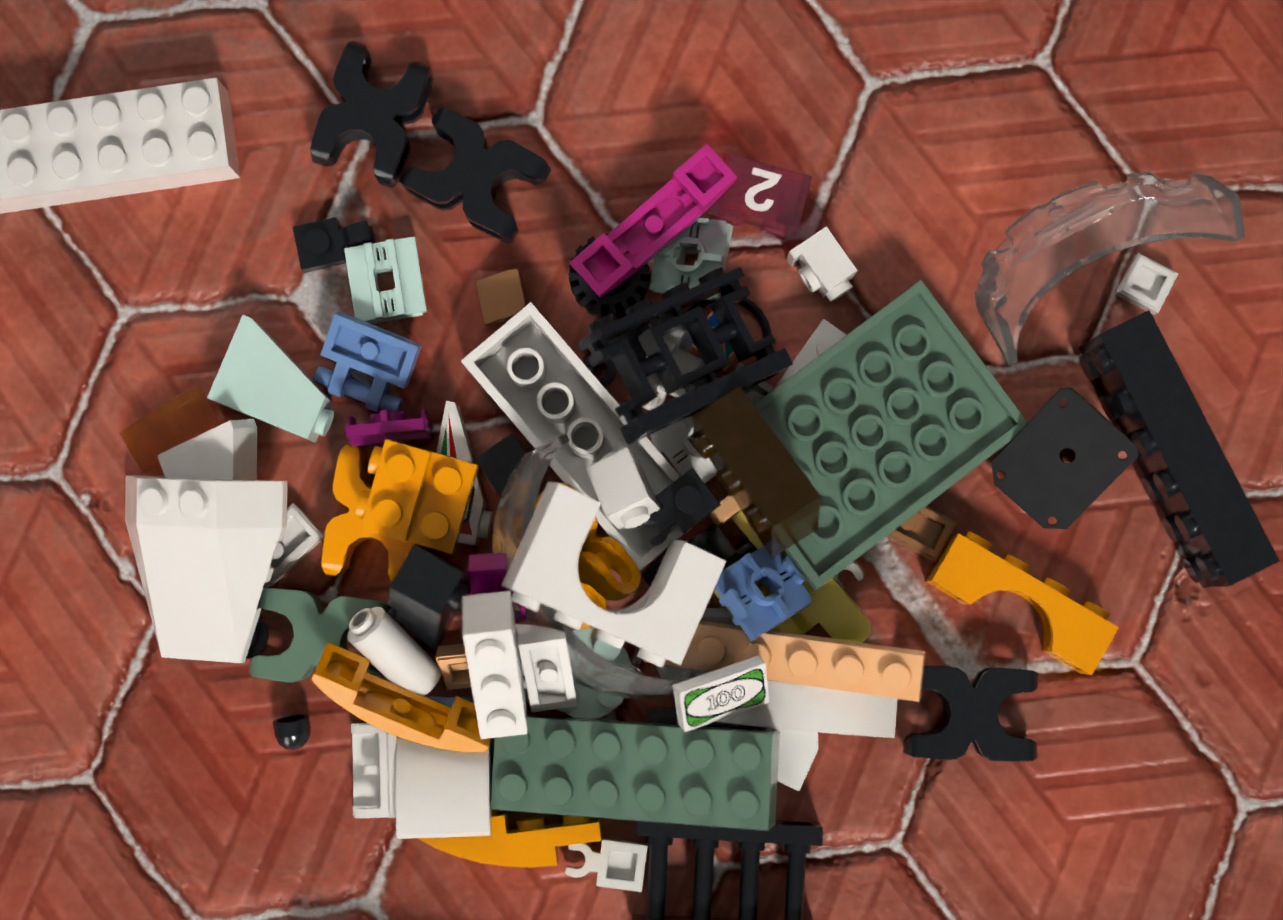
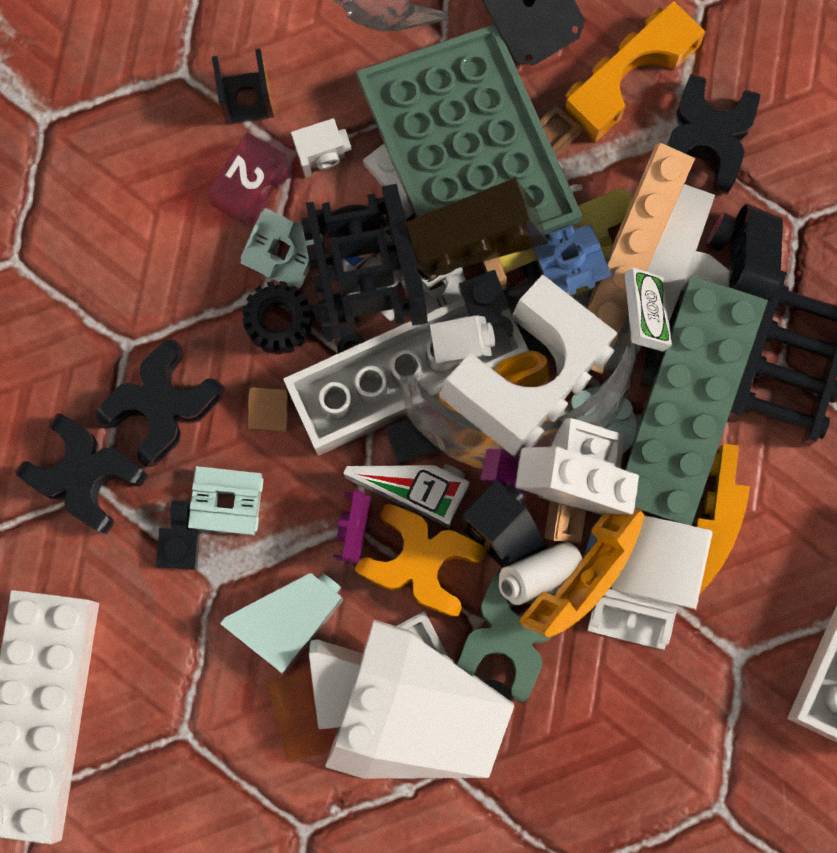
camera: 75 degrees left, 5 degrees down
black hinge [272,714,311,750] -> none
medium blue plate [313,311,423,413] -> none
light orange plate [355,439,479,554] -> none
white plate [565,838,648,892] -> none
dark pink slope [569,144,737,298] -> none
none -> black piece [212,48,274,125]
none -> black tile [706,212,737,252]
none -> black beam [728,204,783,303]

